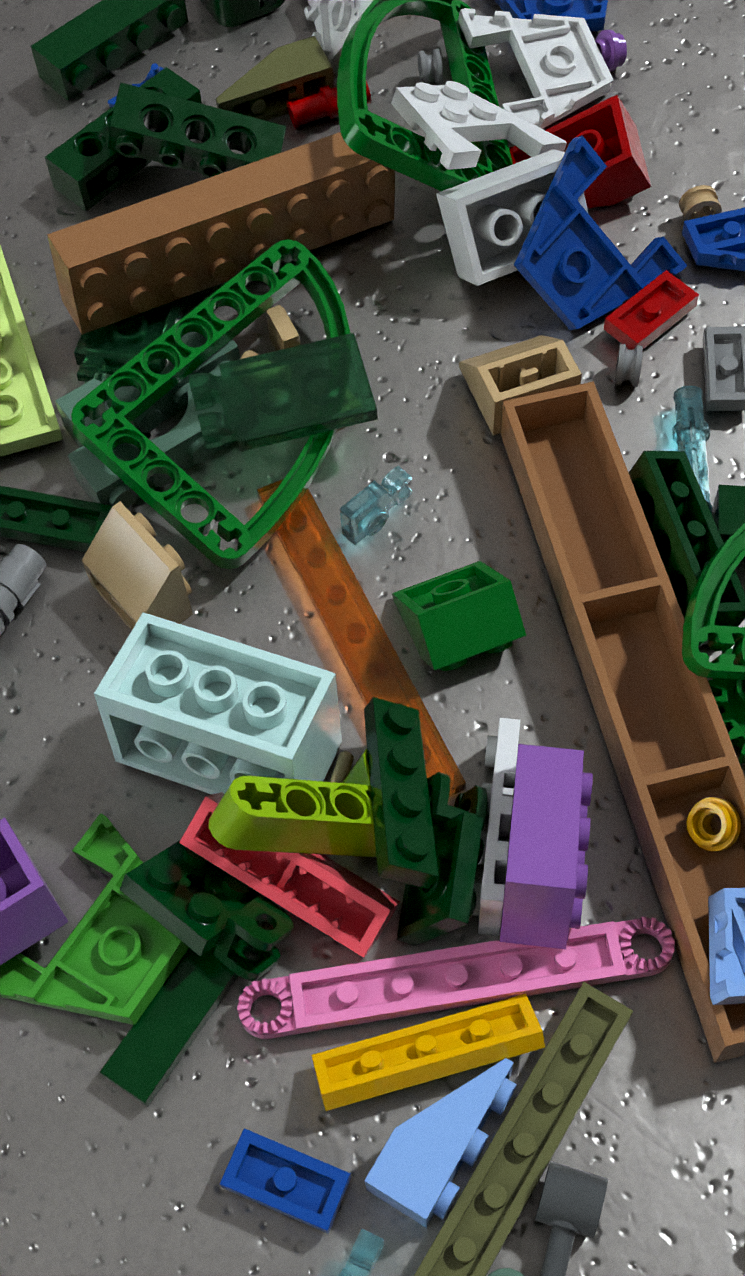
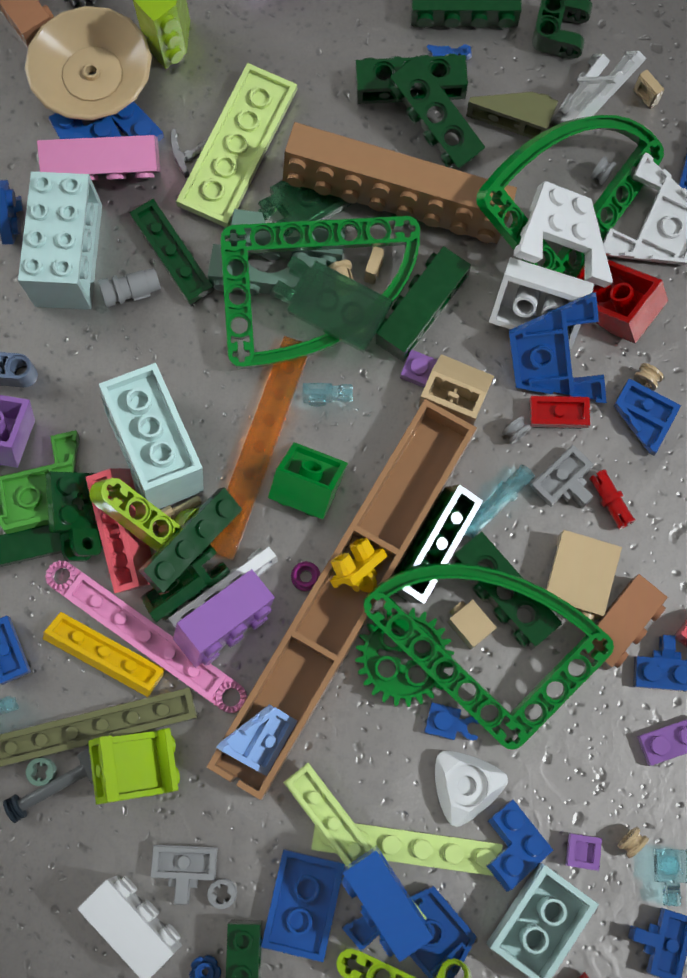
camera: 40 degrees right, 15 degrees up
tan slope [82,501,193,631] -> none
red pin [287,81,372,129] -> none
light blue slope [364,1058,517,1228] -> none
yellow plate [687,797,741,851] -> none
none -> lime panel [88,728,180,805]
none -> magenta plate [291,561,321,592]
none -> yellow hips [330,538,387,593]
none -> dark green brick [375,246,471,362]
none -> medium lavender plate [400,349,437,388]

